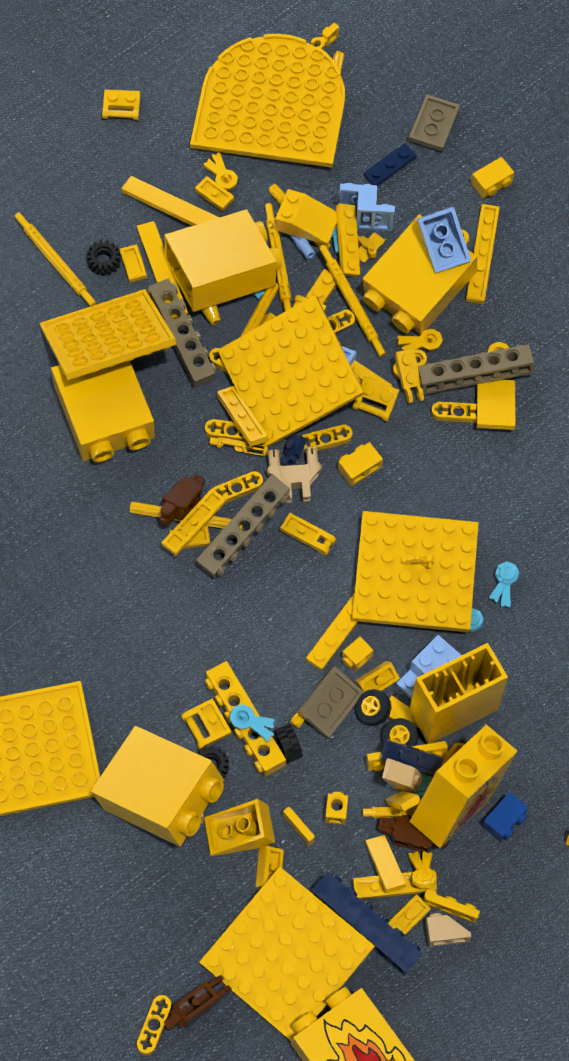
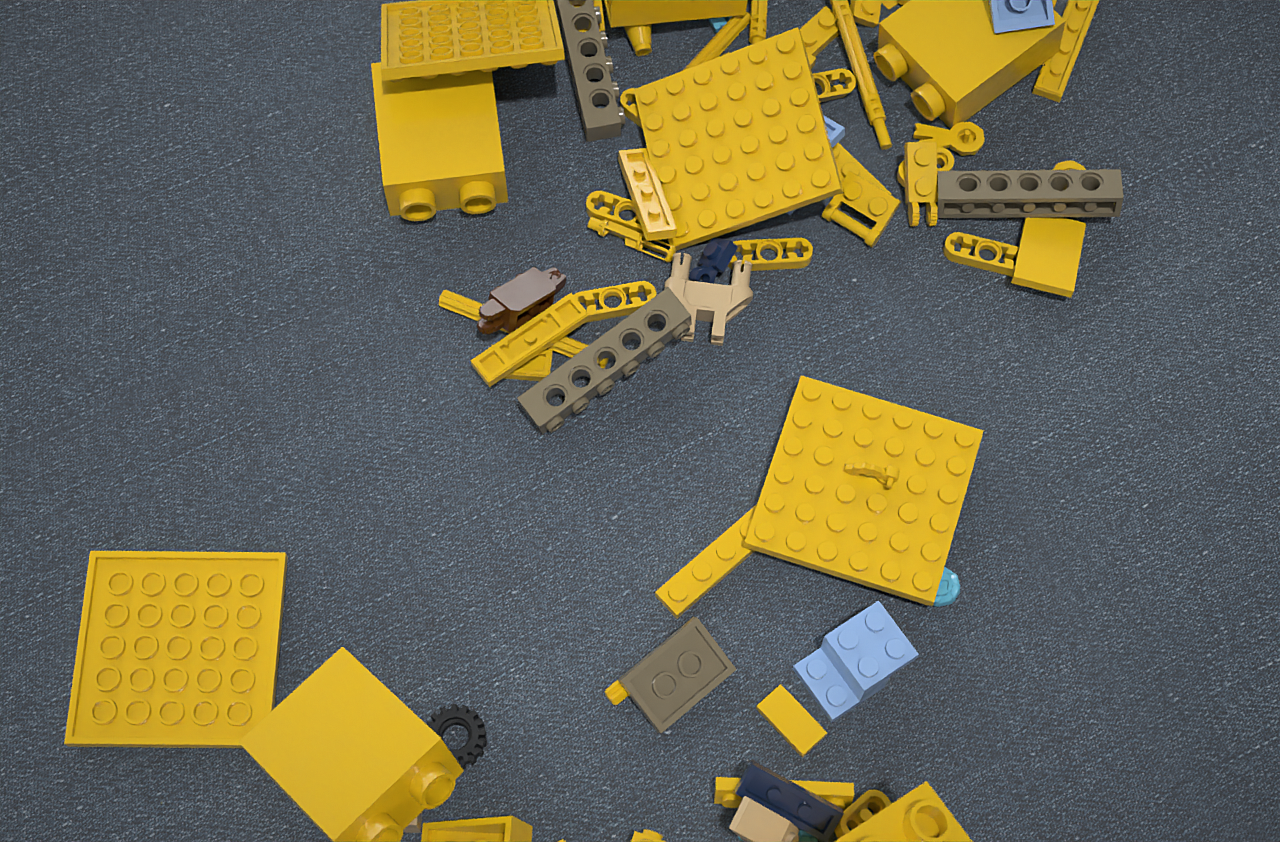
camera: 15 degrees right, 0 degrees up
yellow plate [181,698,231,750] -> none
yellow brick [204,661,286,777] -> none
medium azure piece [230,704,275,742] -> none
black tyre [274,724,303,763] -> none
yellow plate [280,513,336,556] -> none
yellow brick [338,442,383,486] -> none
yellow brick [342,637,374,672] -> none
yellow slope [355,661,400,692] -> none
black wheel [356,689,392,725] -> none
black wheel [382,718,418,747] -> none
yellow brick [409,643,508,744] -> none
medium azure piece [489,561,519,608] -> none

